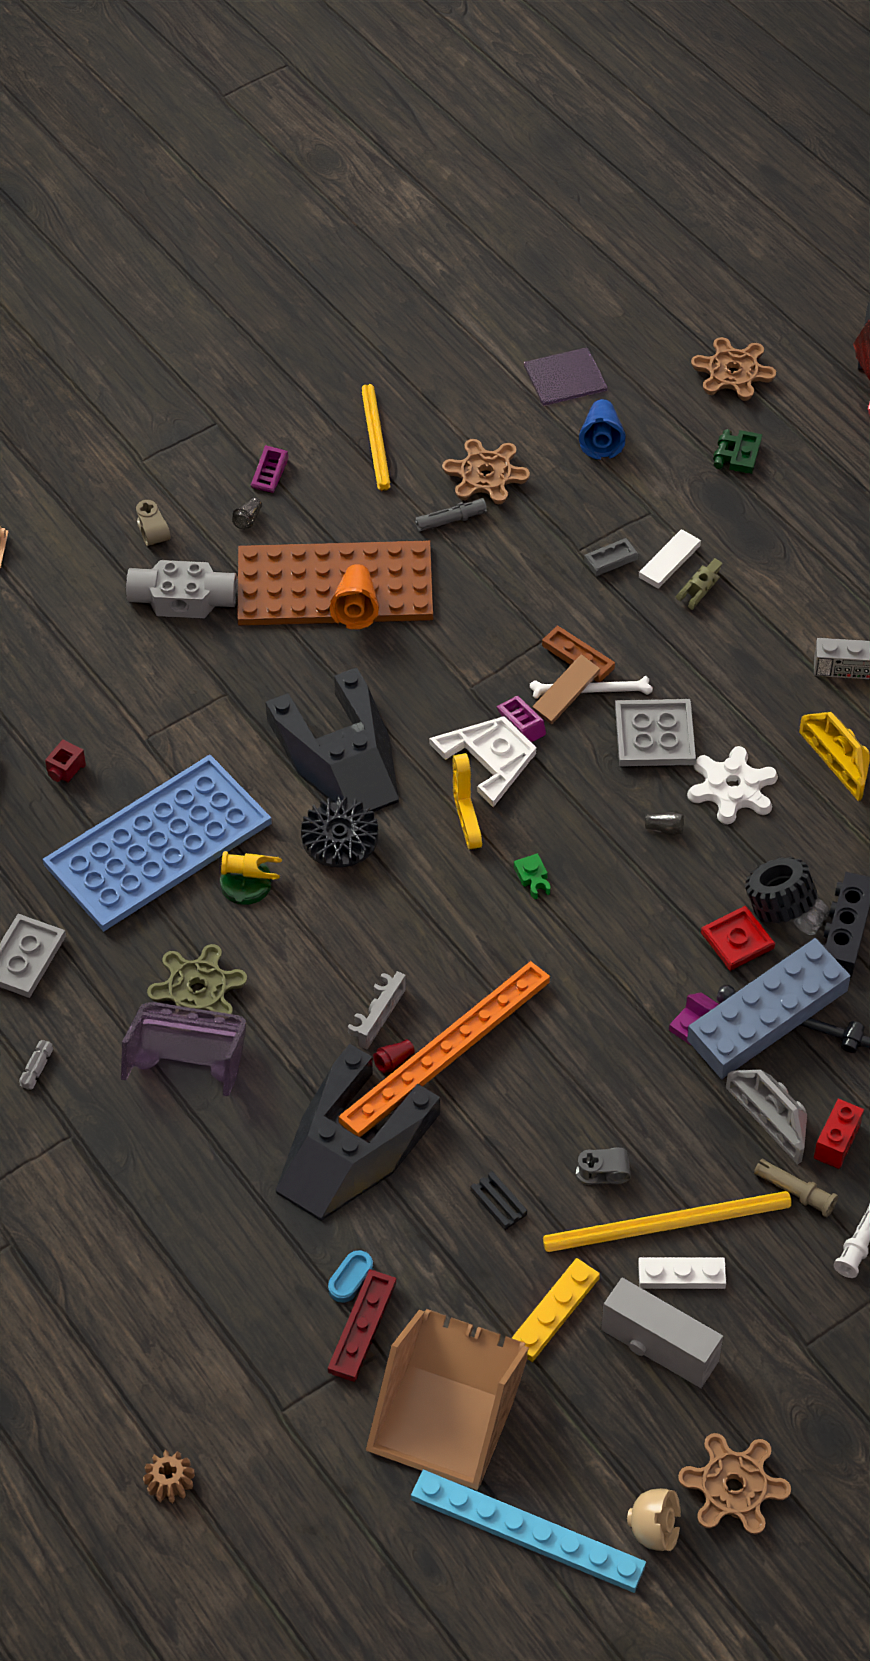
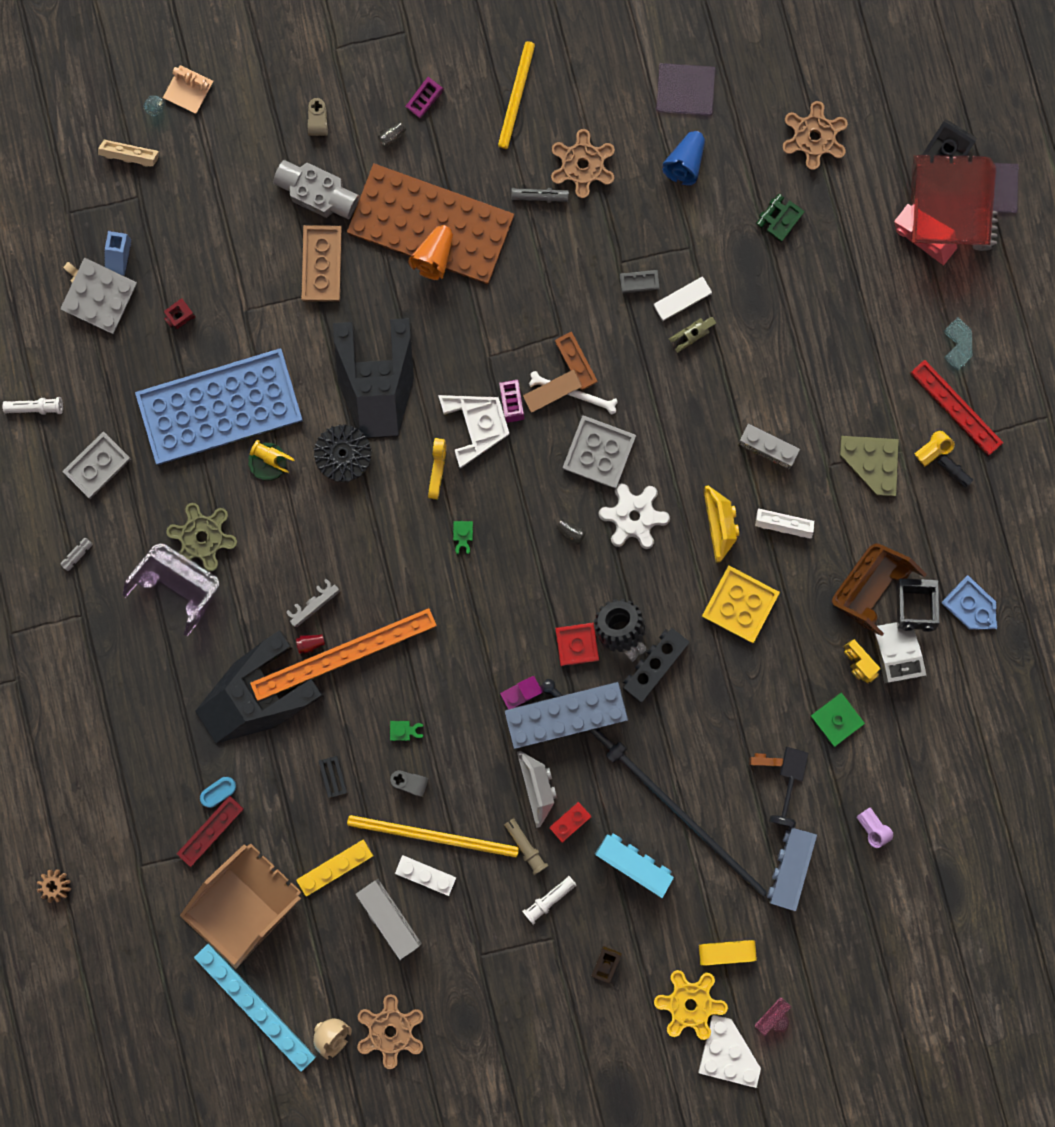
camera: 25 degrees right, 30 degrees up
none -> medium nougat plate [301,225,342,302]
none -> green plate [390,721,423,741]

